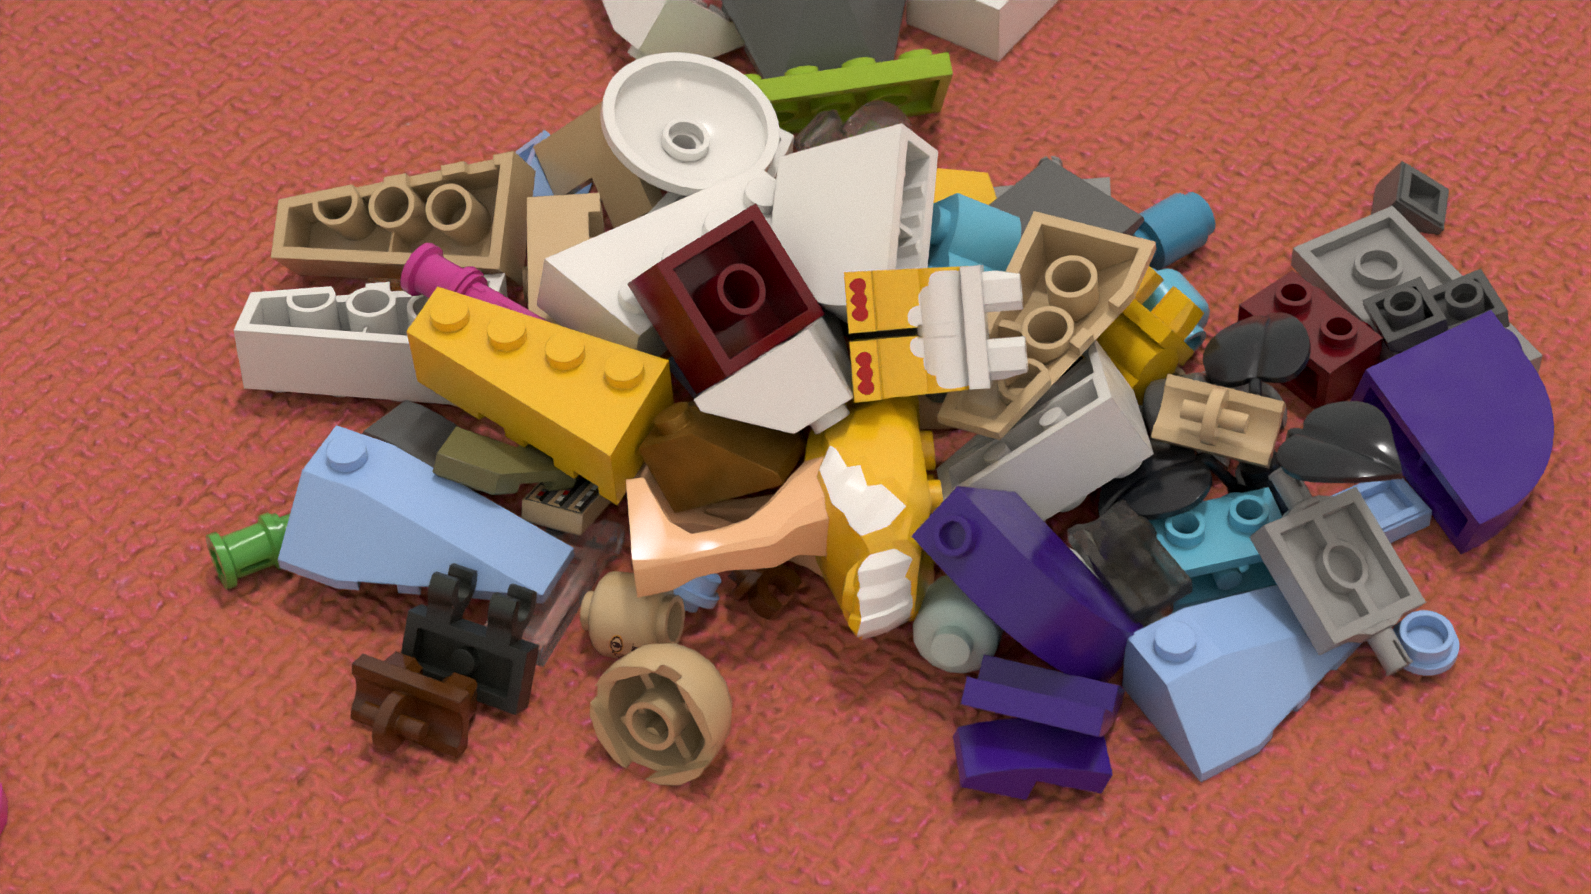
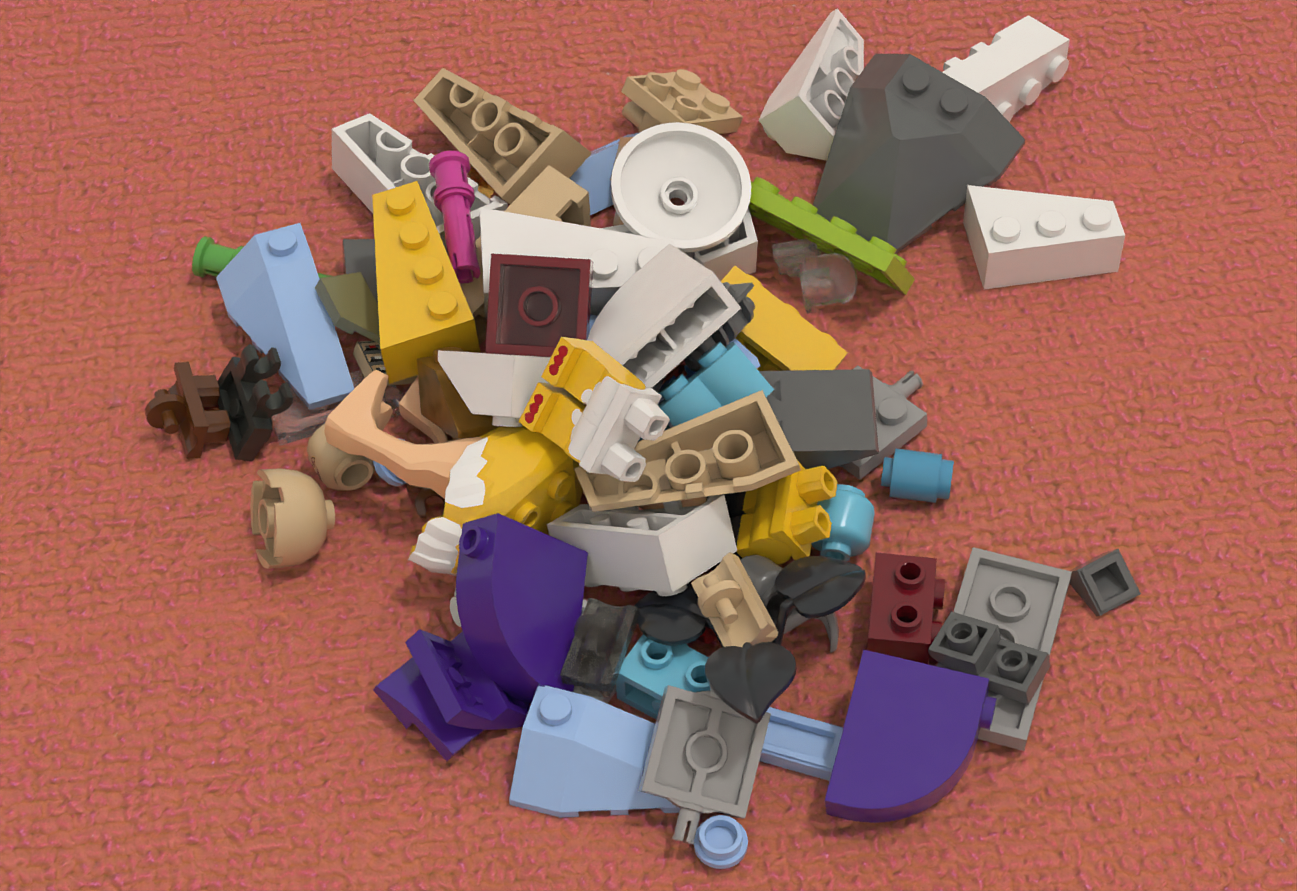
camera: 45 degrees right, 5 degrees up
none -> tan plate [621,69,743,134]

